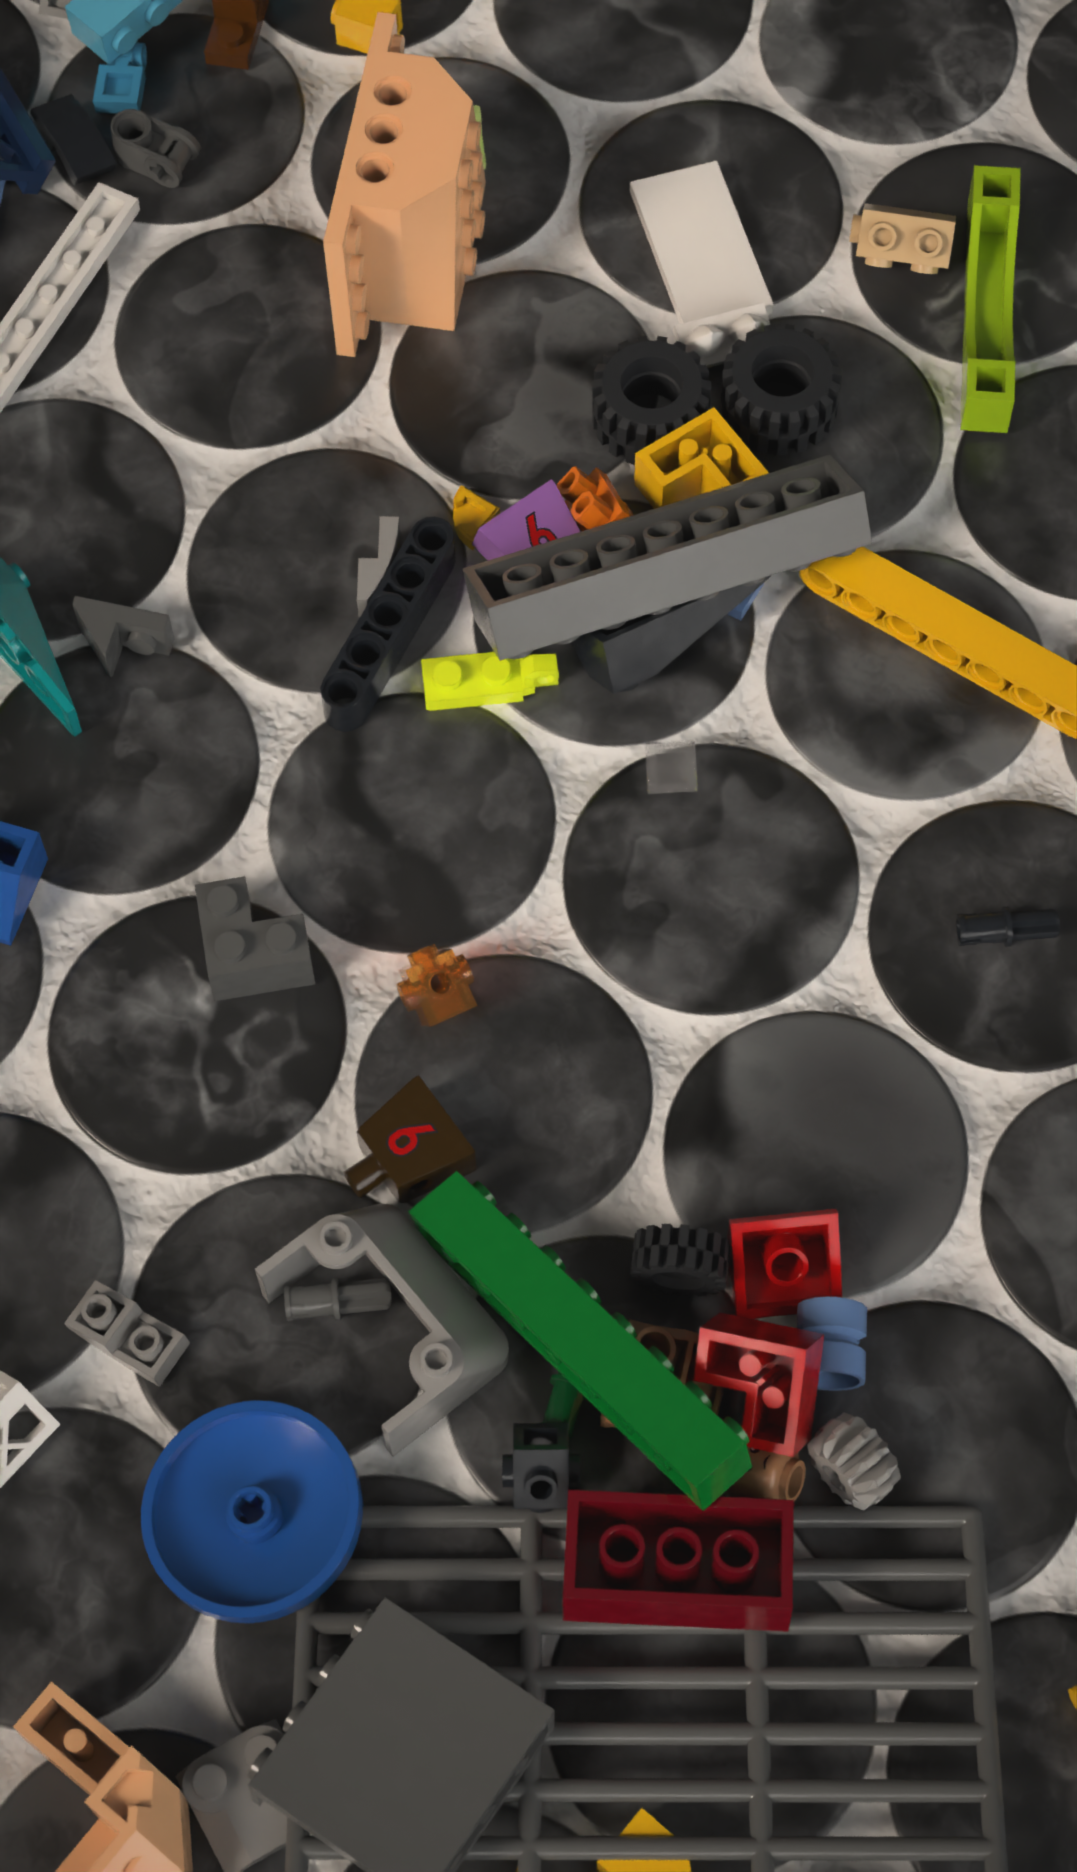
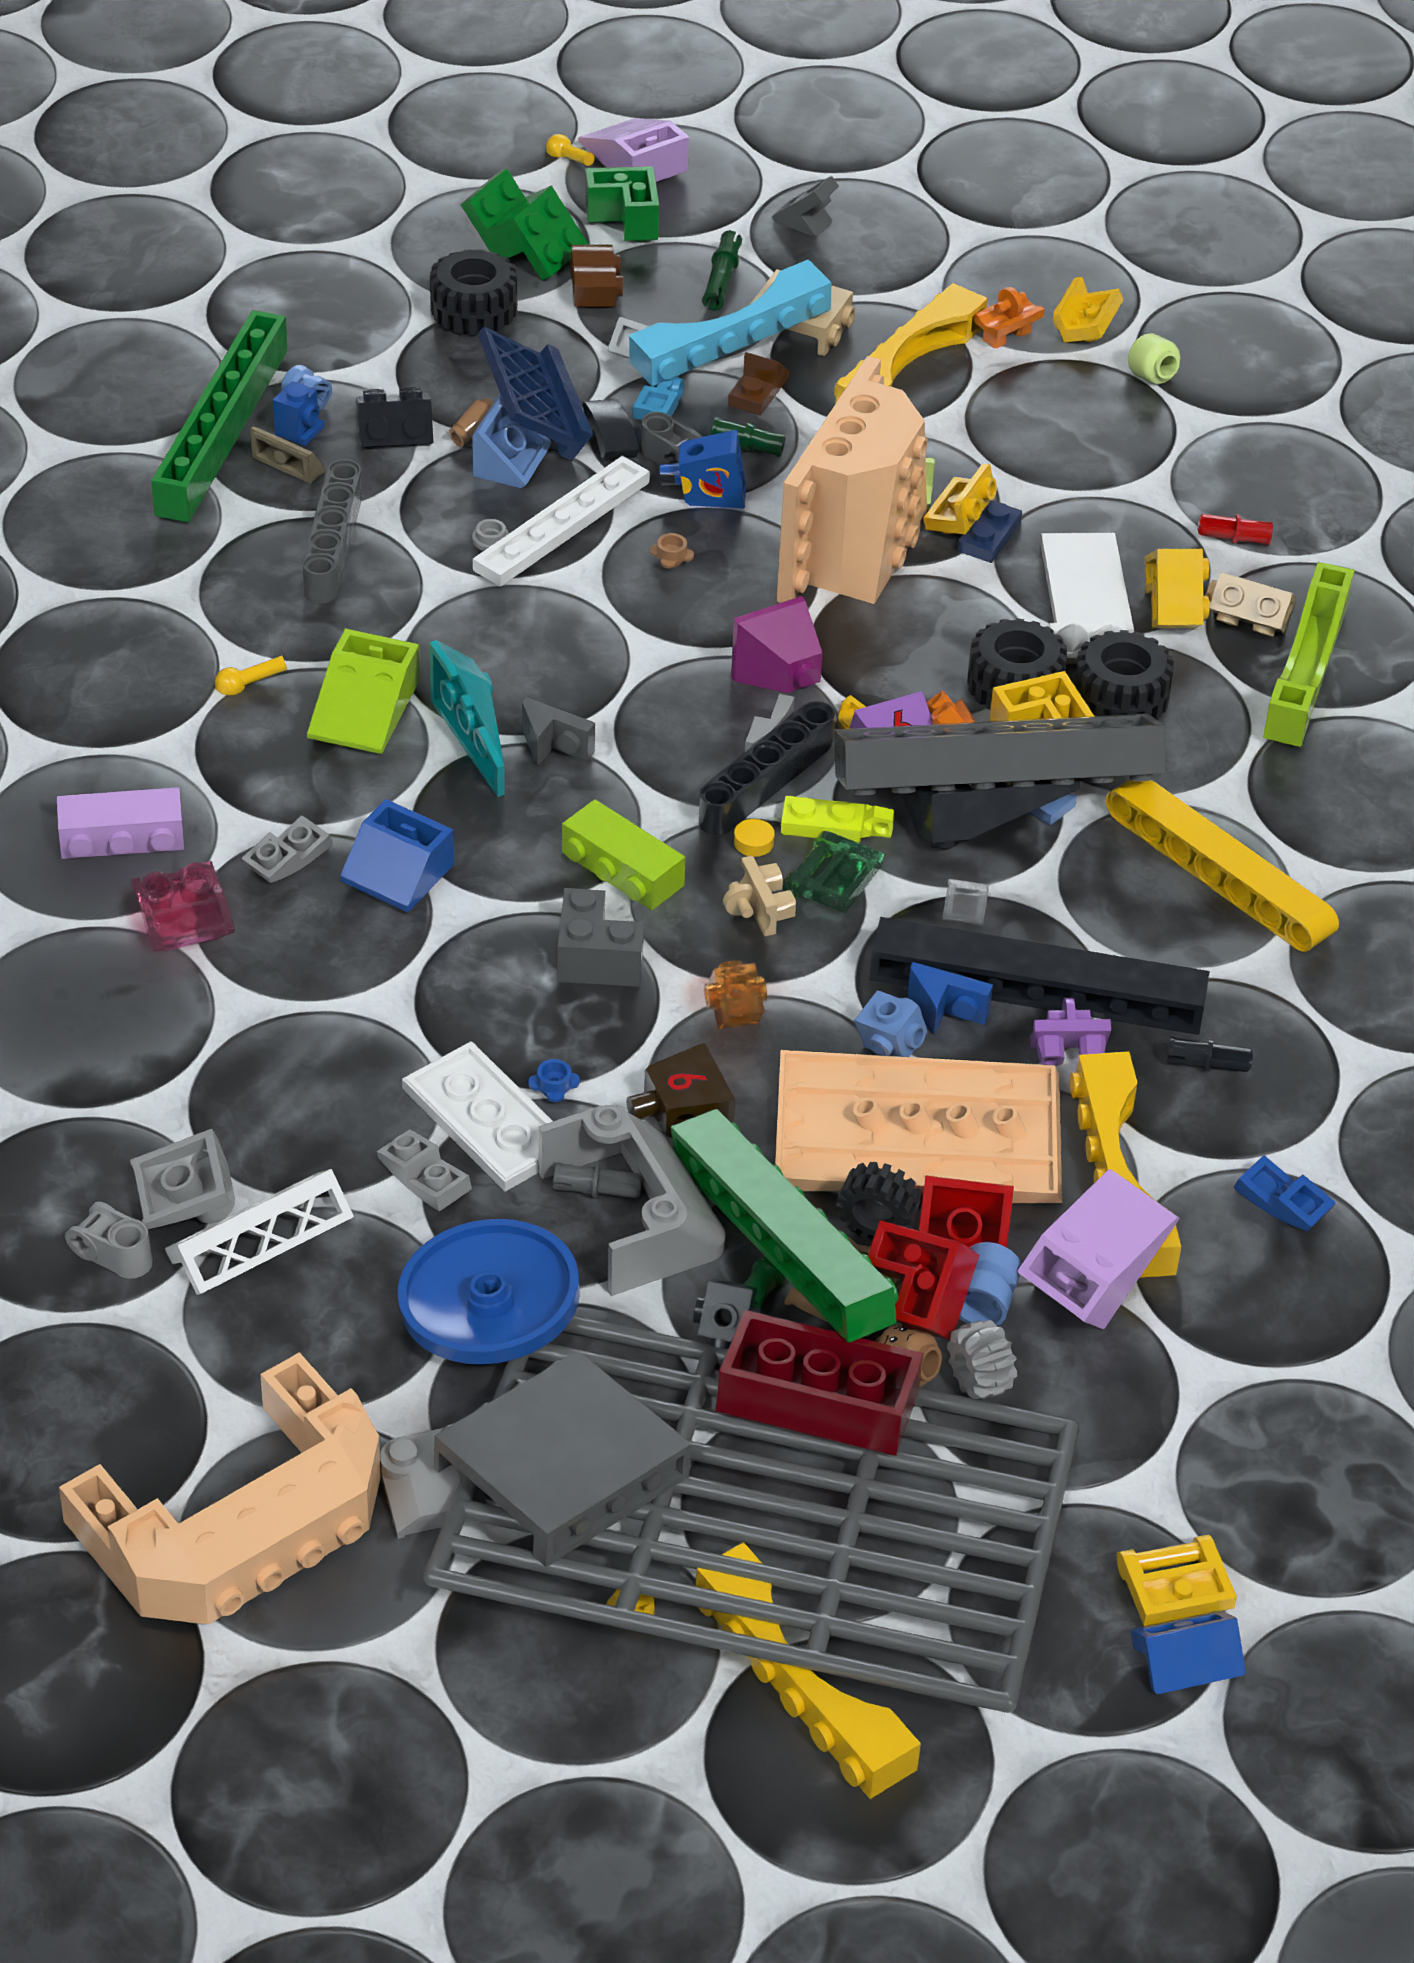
camera: 10 degrees right, 20 degrees down
none -> white tile [402,1041,553,1192]
none -> blue plate [528,1059,580,1102]
none -> lime brick [562,799,686,911]
none -> medium nougat plate [650,533,694,568]
none -> blue torso [660,430,747,509]
none -> dark green pin [711,417,786,457]
none -> tan hips [723,855,796,936]
none -> magenta slope [731,596,822,693]
none -> yellow tile [734,819,774,857]
none -> light nougat piece [775,1050,1062,1203]
none -> clear green plate [782,831,884,914]
none -> medium blue brick [854,990,928,1057]
none -> black brick [869,917,1210,1035]
none -> blue slope [908,962,993,1034]
none -> yellow bracket [923,464,997,535]
none -> dark blue plate [958,500,1022,563]
none -> lavender slope [1017,1169,1180,1329]
none -> medium lavender hips [1029,998,1111,1066]
none -> yellow arch [1070,1051,1181,1278]
none -> yellow brick [1145,549,1210,628]
none -> red axle [1197,514,1273,545]

